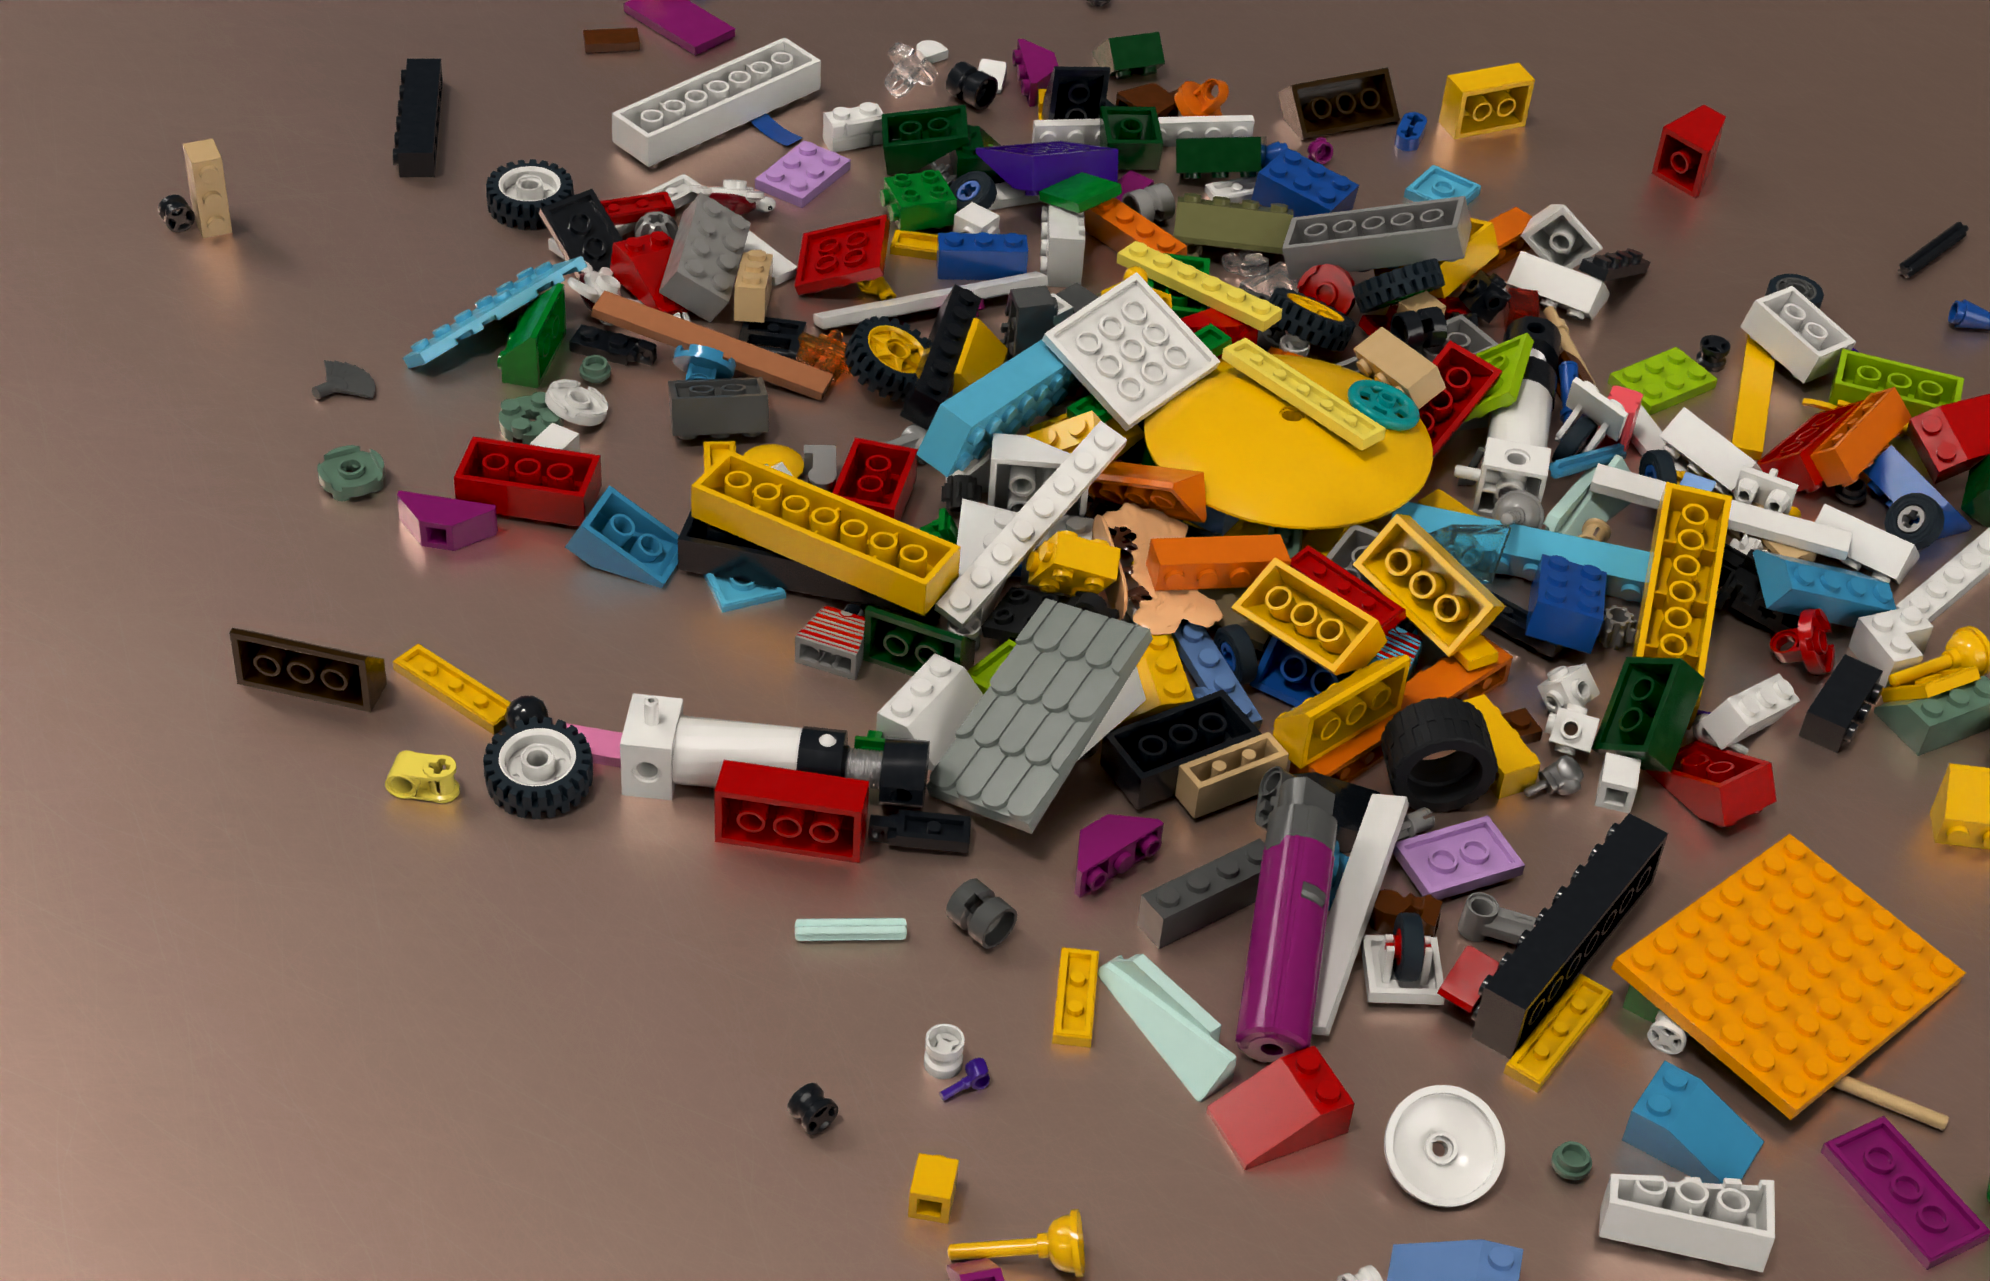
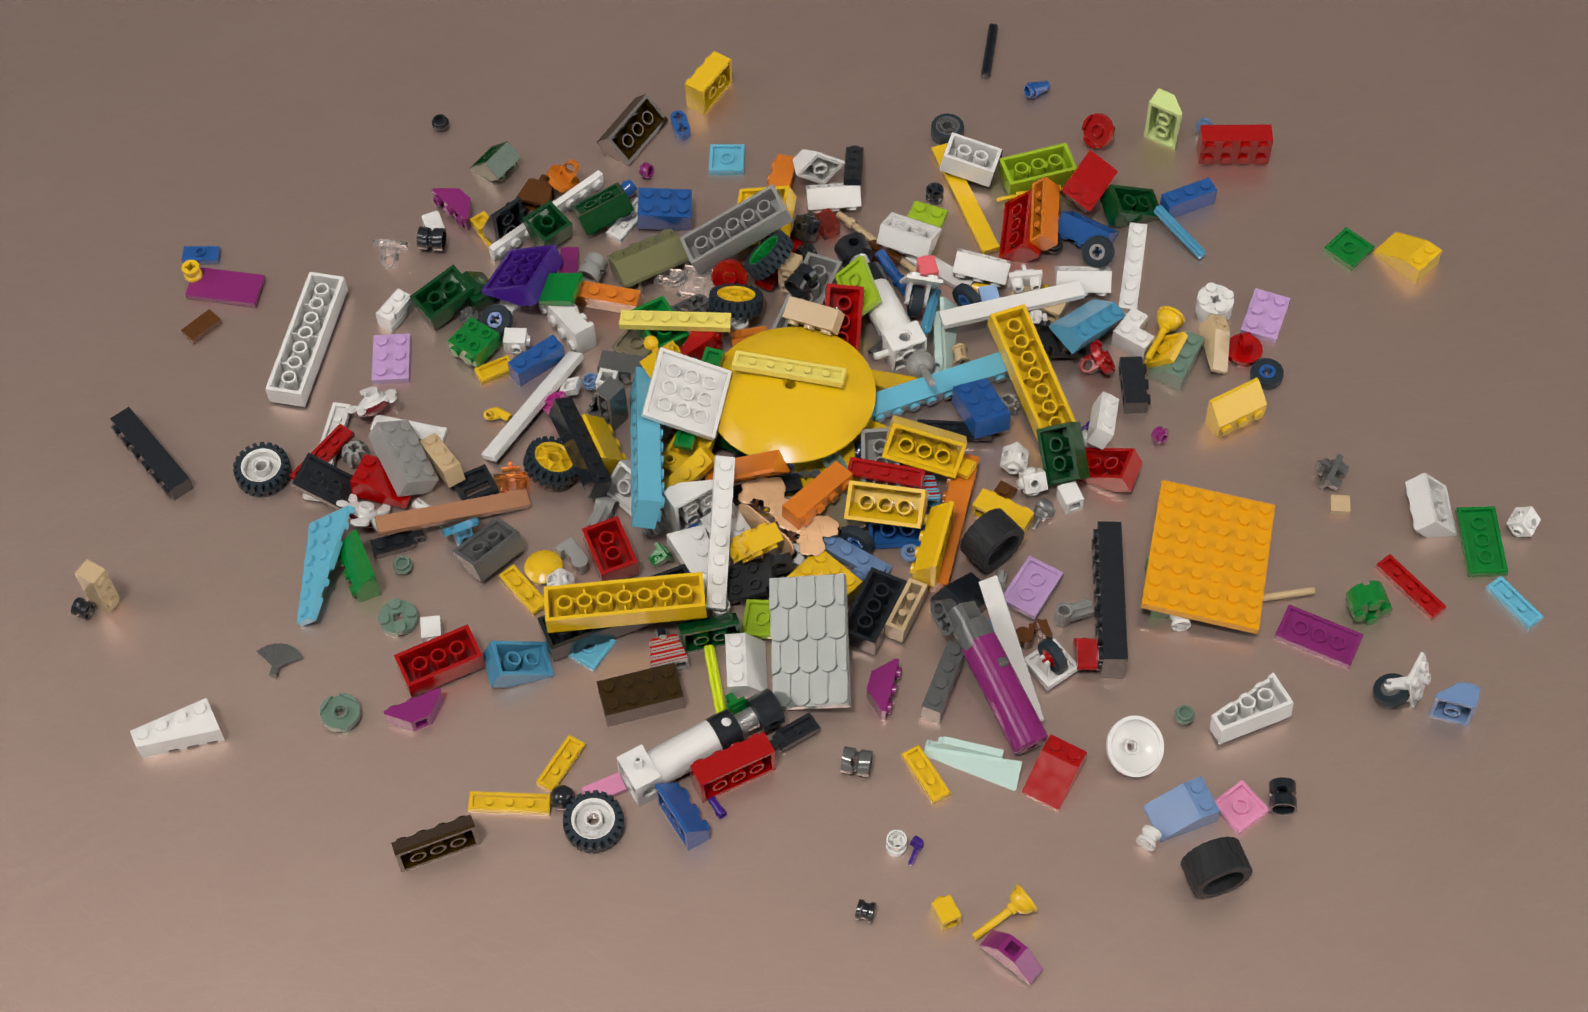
camera: 30 degrees left, 15 degrees up
light yellow piece [385,750,460,803] -> none
white tile [545,379,608,426] -> none
blue sticker [751,114,802,146] -> none
red plate [794,214,890,295] -> none
light aqua axle [795,918,907,941] -> none
white tile [916,40,949,65] -> none
teal plate [1347,380,1420,431] -> none
clear light blue slope [1429,524,1511,584] -> none
yellow tile [1503,973,1613,1092] -> none
dark azure slope [1622,1061,1764,1184] -> none
red slope [1651,105,1726,199] -> none
none -> white wedge [130,698,225,758]
none -> yellow tile [536,735,586,793]
none -> white plate [559,376,583,396]
none -> dark brown brick [596,662,685,727]
none -> blue slope [655,782,711,851]
none -> neon yellow axle [704,645,726,713]
none -> dark purple piece [708,796,727,819]
none -> white slope [876,212,942,258]
none -> magenta plate [1151,426,1169,444]

